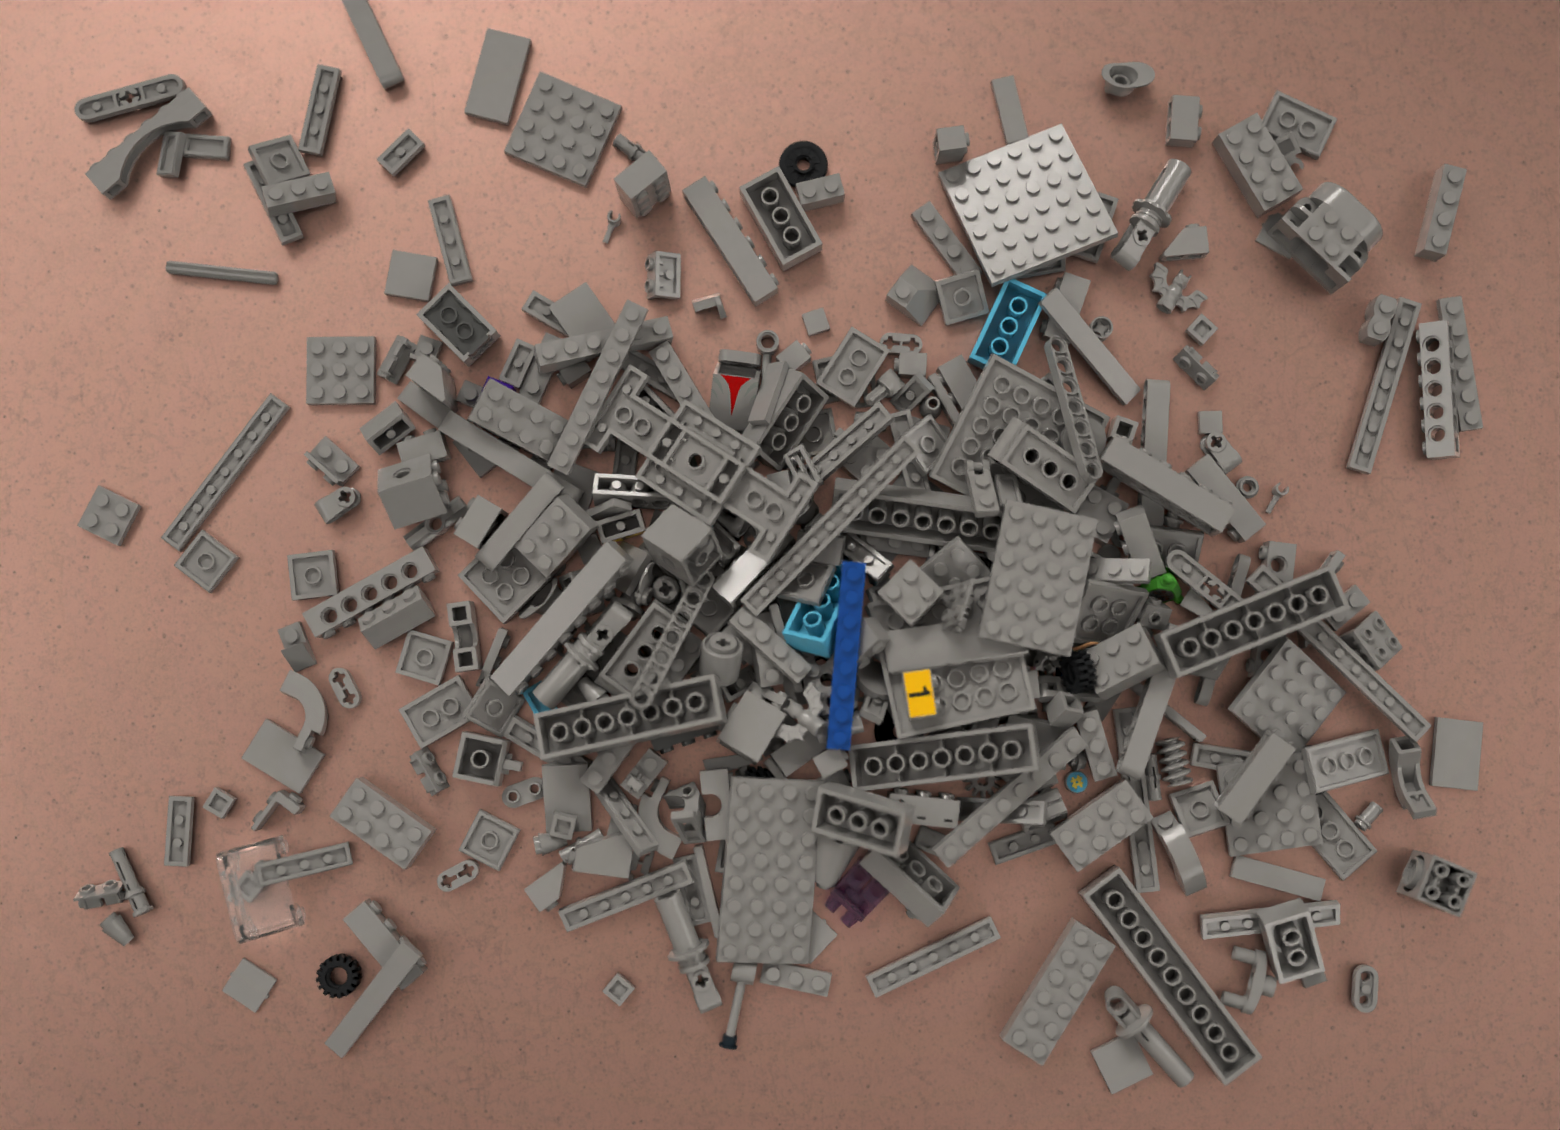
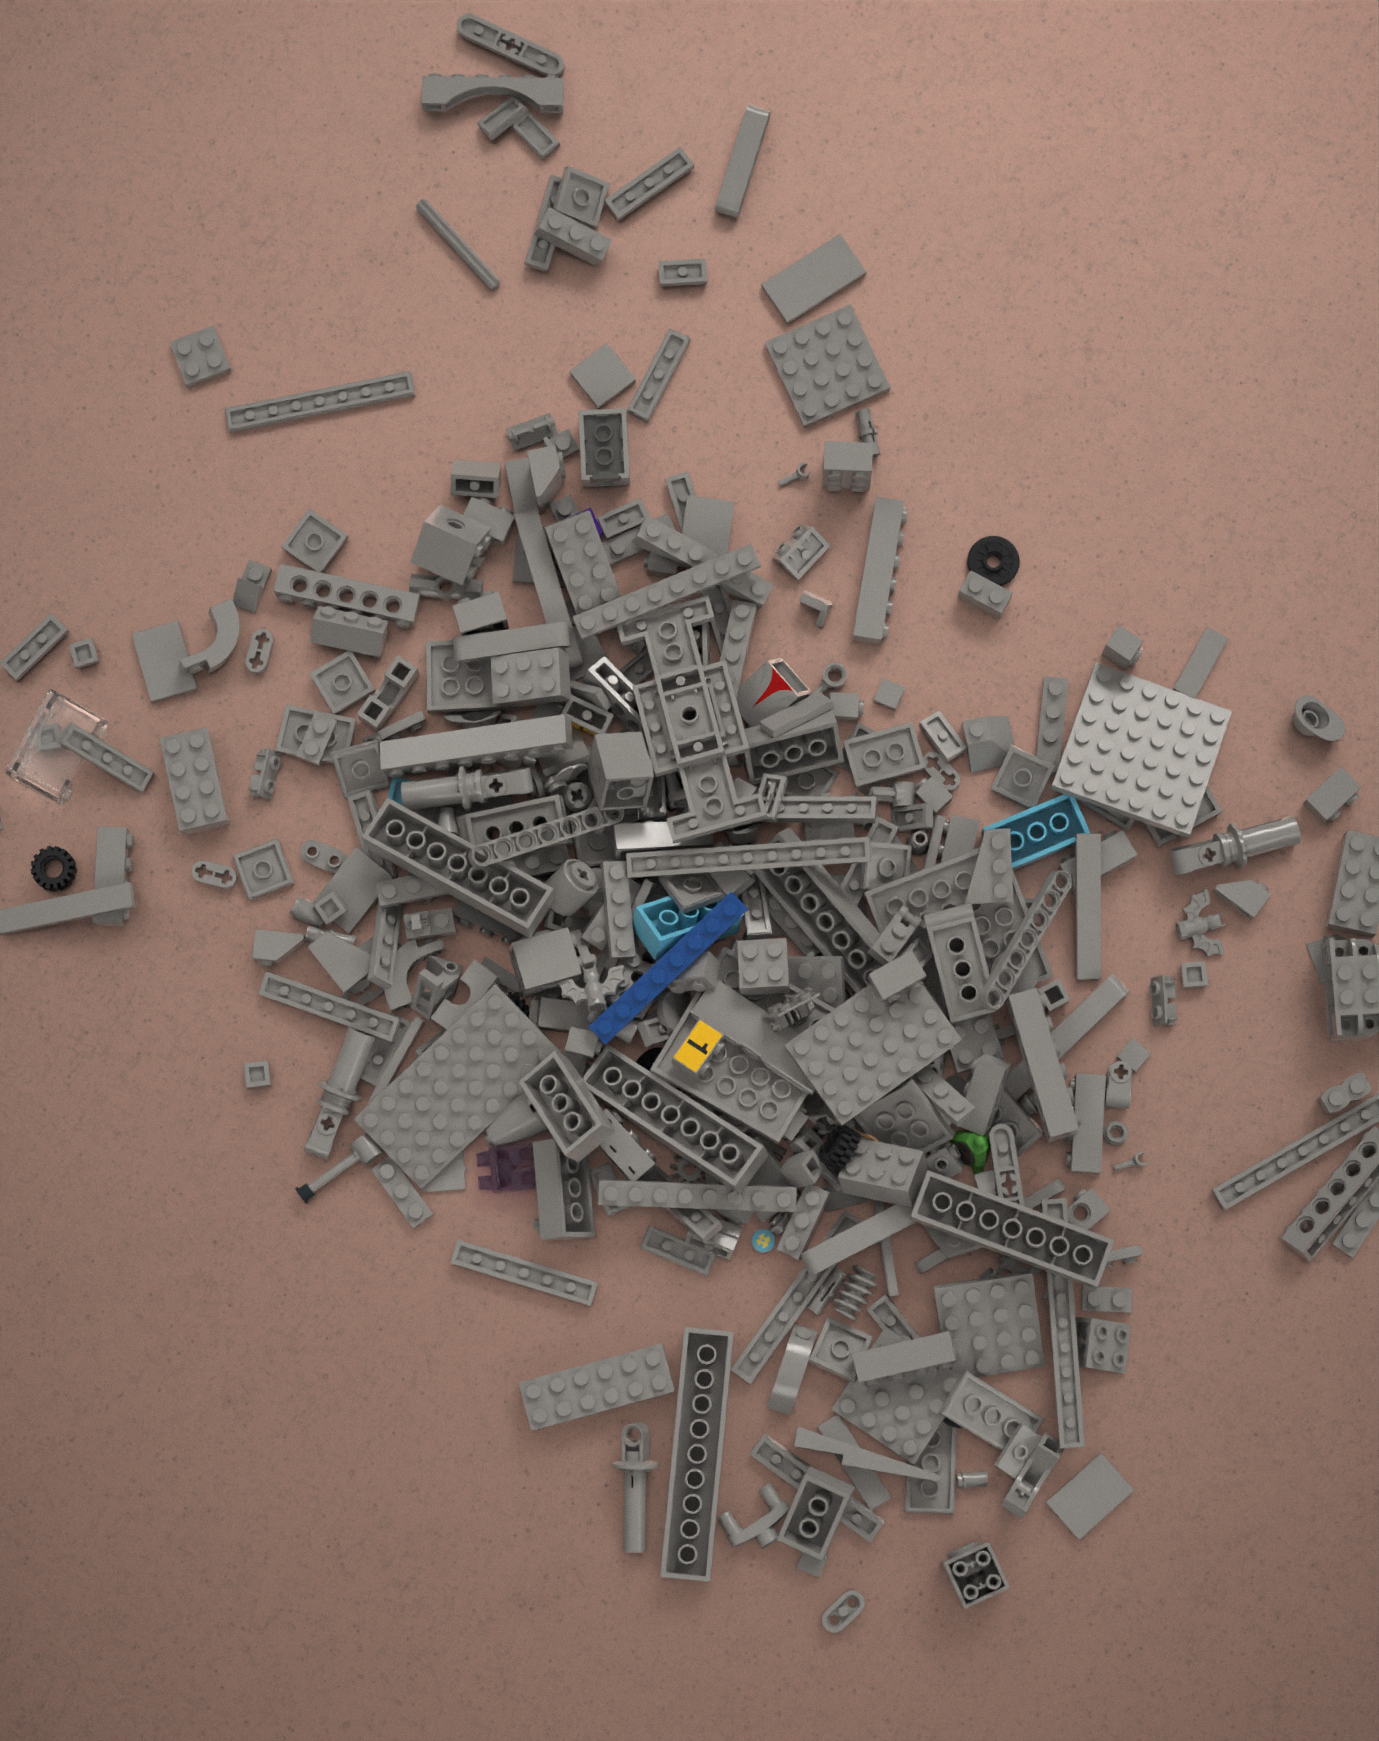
camera: 45 degrees right, 5 degrees down
light grey tile [174,530,240,593] -> none
light grey bracket [251,790,306,831] -> none
light grey bracket [304,436,360,487] -> none
light grey plate [306,336,376,405] -> none
light grey piece [314,487,361,524] -> none
light grey hinge [452,731,524,786] -> none
light grey beam [718,349,762,368] -> none
light grey brick [739,166,823,271] -> none
light grey brick [1048,778,1154,872] -> none
light grey wheel [1089,316,1113,342] -> none
light grey tile [1090,1036,1153,1095] -> none
none -> light grey plate [296,712,338,766]
none -> light grey slope [794,1426,941,1482]
none -> light grey brick [867,950,926,1003]
none -> light grey plate [919,710,967,763]
none -> light grey wing [964,828,1013,904]
none -> light grey plate [994,1423,1042,1479]

